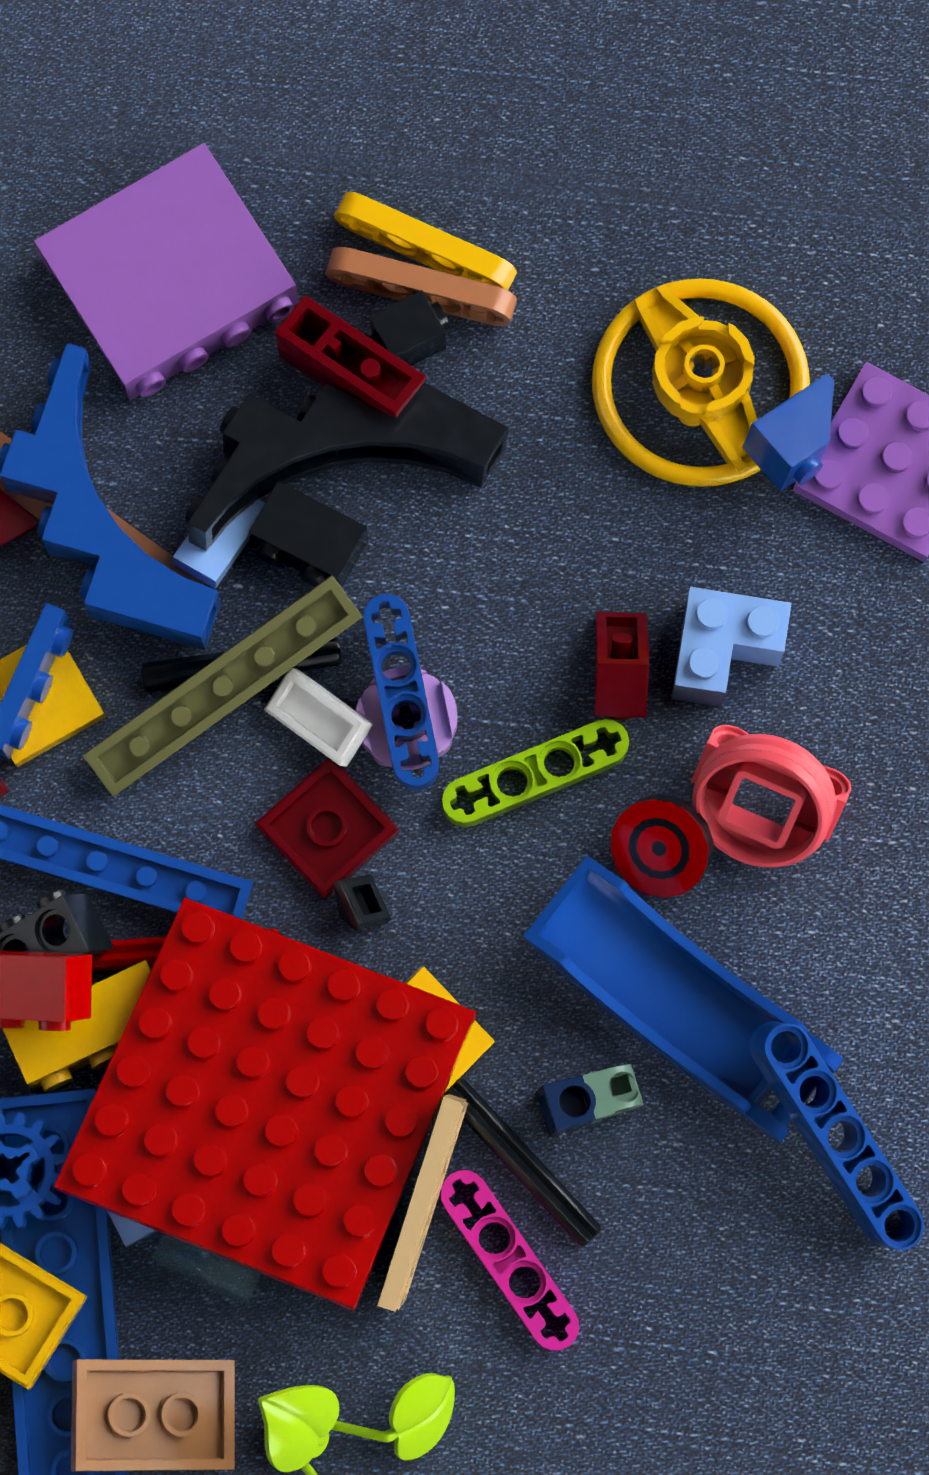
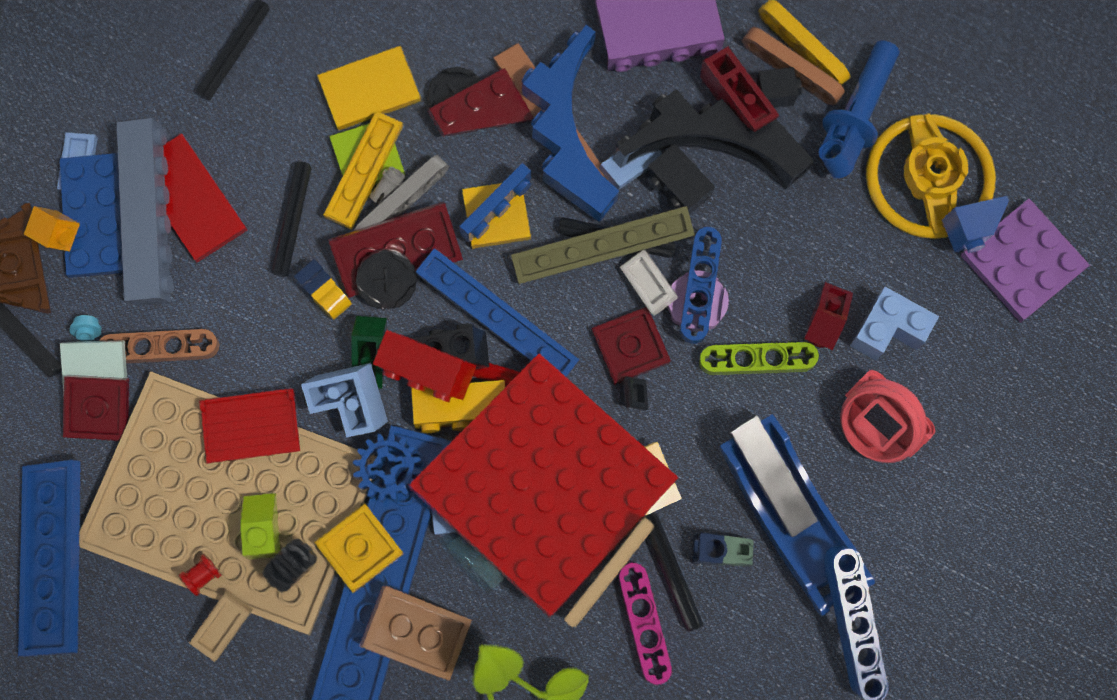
camera: 15 degrees right, 0 degrees up
red tile [611,794,714,898] -> none
none -> tile [728,415,818,538]
none -> blue piece [818,40,900,178]

